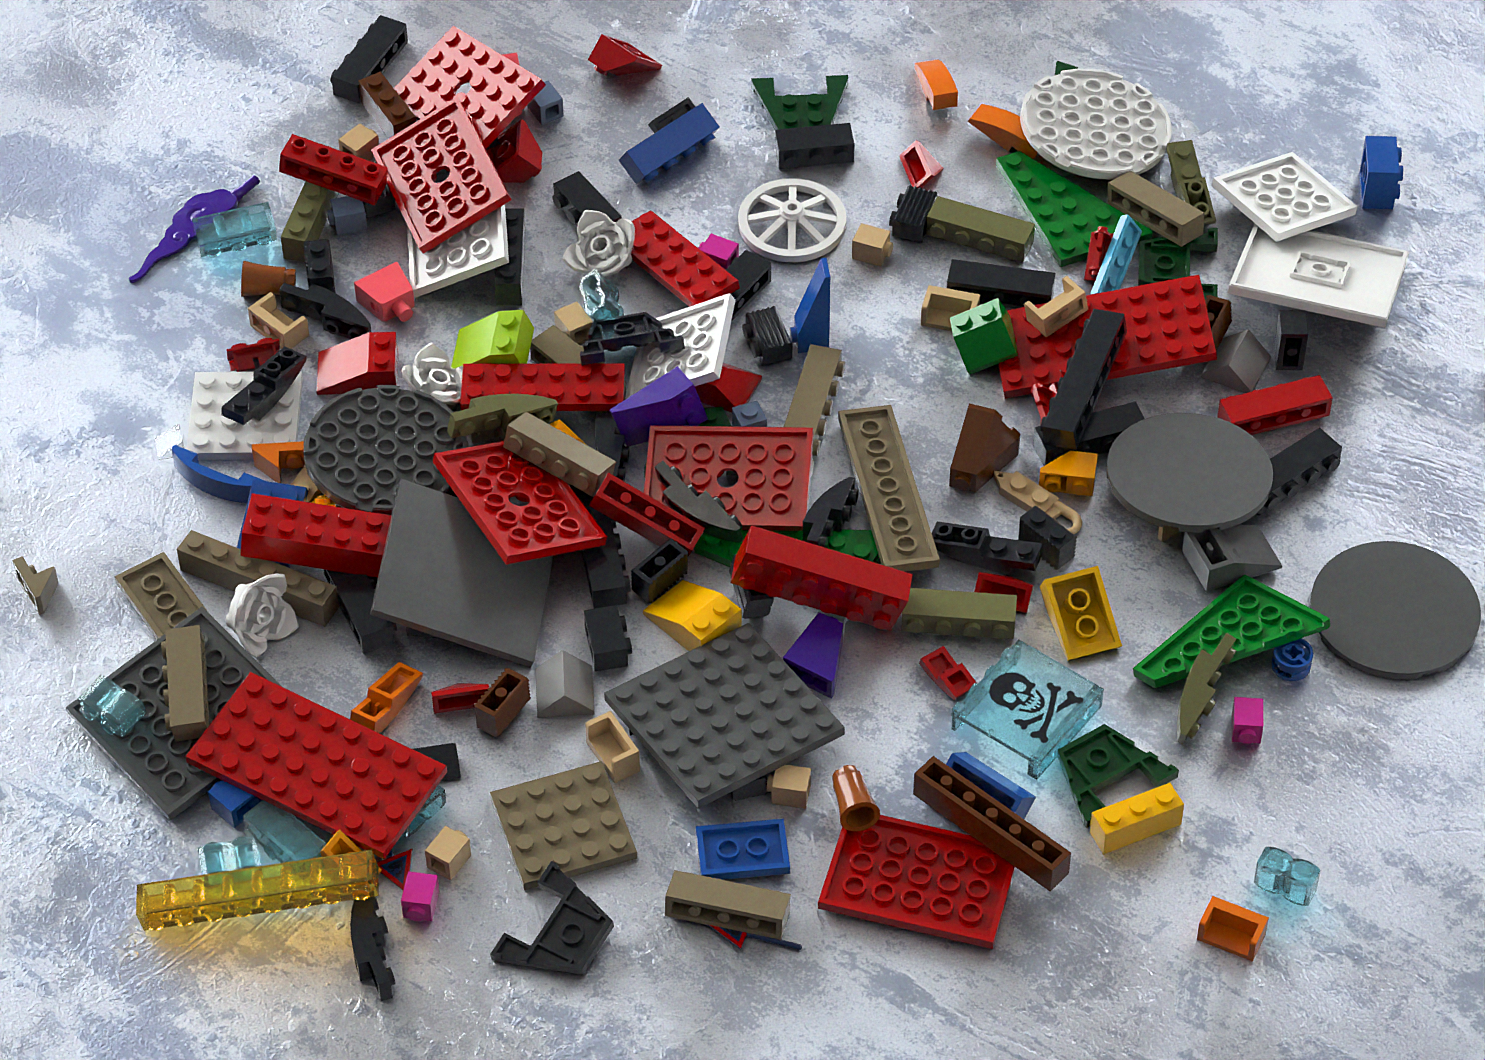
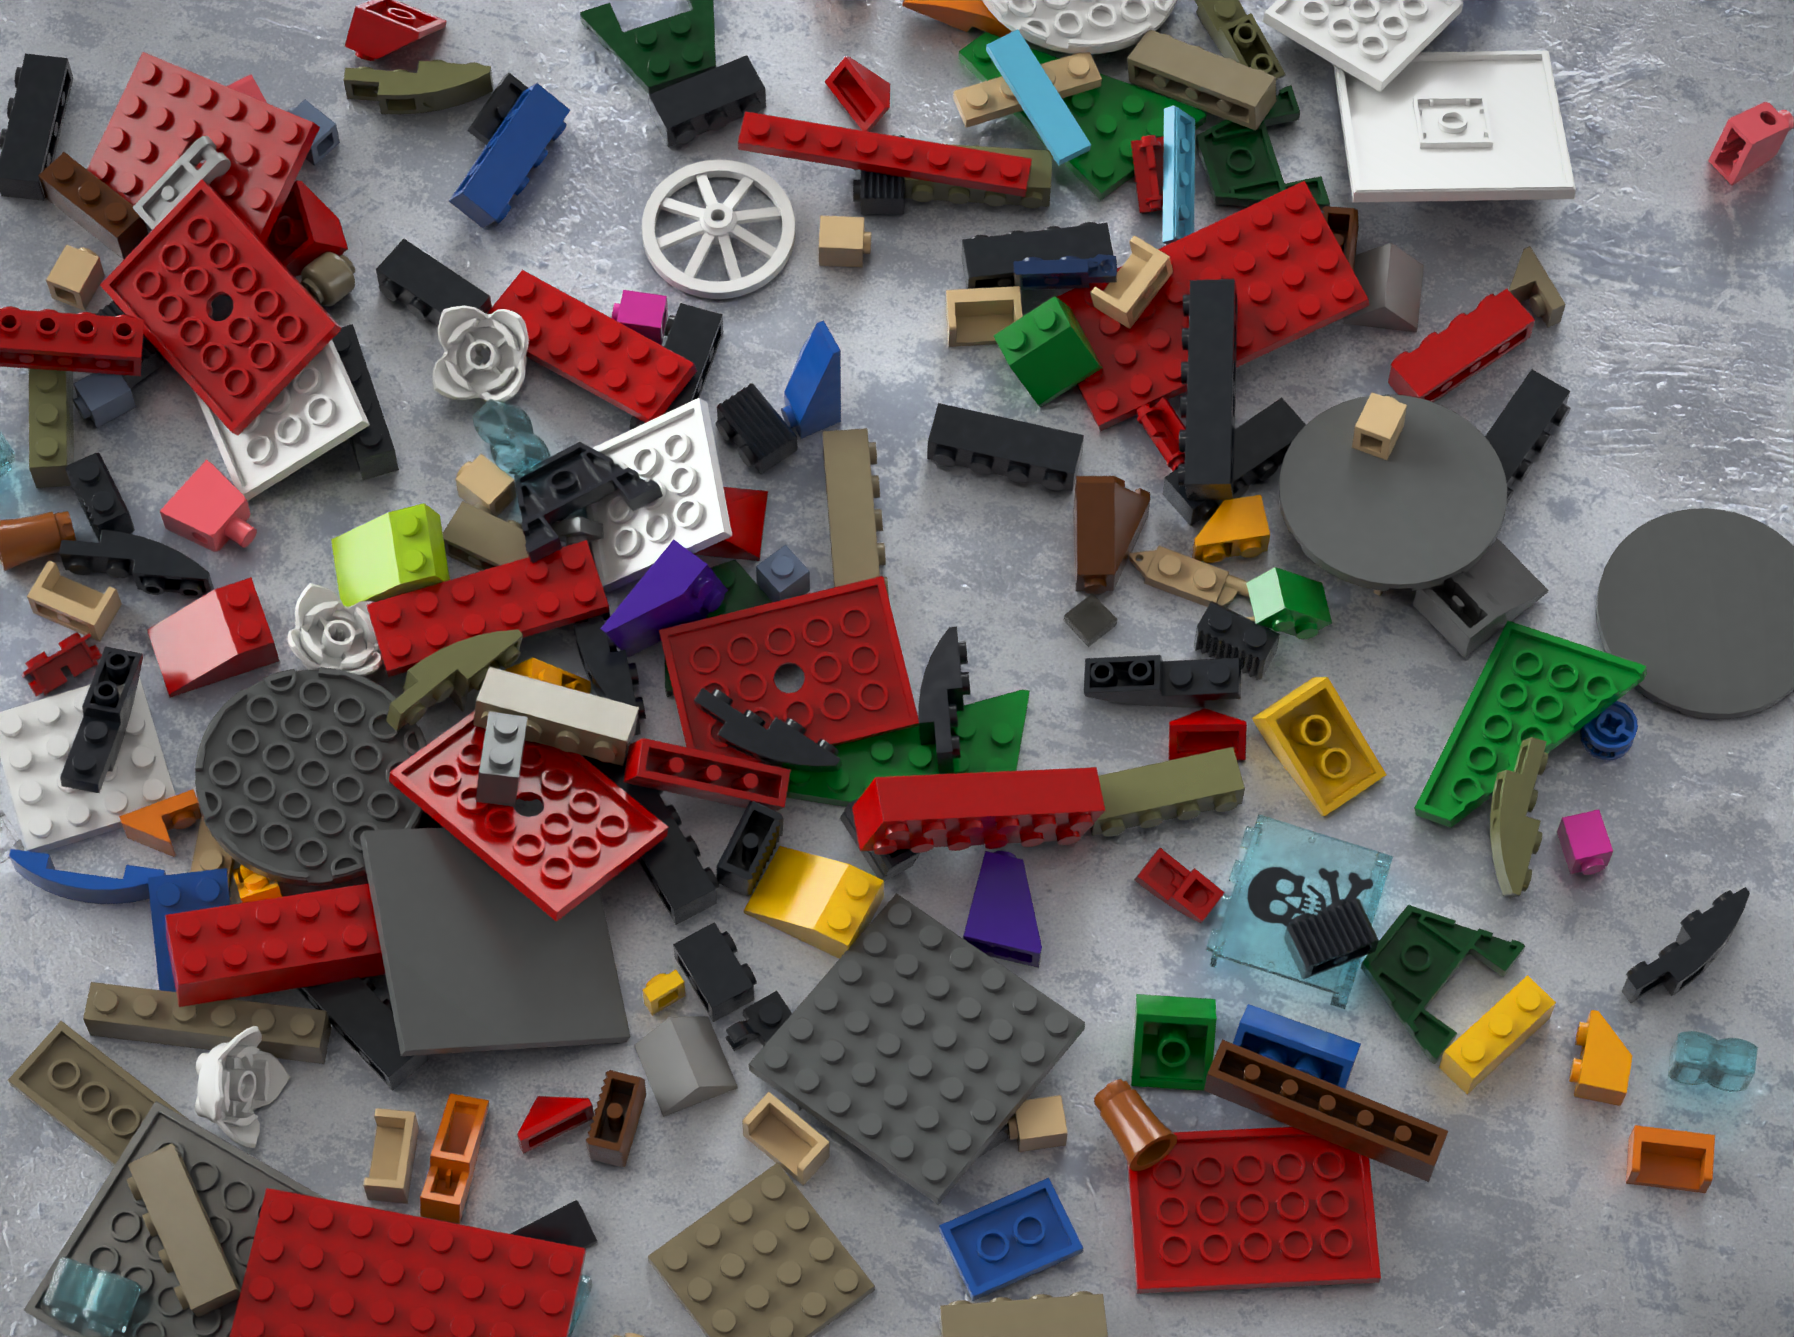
camera: 20 degrees left, 15 degrees up
dark tan plate [838,405,940,572] -> none
black brick [1274,310,1308,370] -> none
none -> light grey plate [133,136,231,230]
none -> dark tan head [300,252,355,307]
none -> olive slope [343,60,494,115]
none -> tan panel [363,1108,419,1204]
none -> brick [476,712,528,807]
none -> dark grey plate [550,517,604,546]
none -> yellow plate [642,970,686,1016]
none -> black plate [726,991,792,1051]
none -> red plate [738,111,1032,197]
none -> black brick [927,403,1084,491]
none -> tan plate [953,52,1102,128]
none -> medium azure tile [986,29,1091,166]
none -> dark blue hinge [1014,254,1117,290]
none -> clear smoke tile [1063,593,1118,647]
none -> green slope [1131,994,1217,1091]
none -> green brick [1246,567,1332,639]
none -> black brick [1284,899,1379,980]
none -> tan brick [1352,392,1407,460]
none -> dark tan slope [1509,246,1566,328]
none -> light orange slope [1569,1010,1633,1106]
none -> black slope [1622,887,1750,1004]

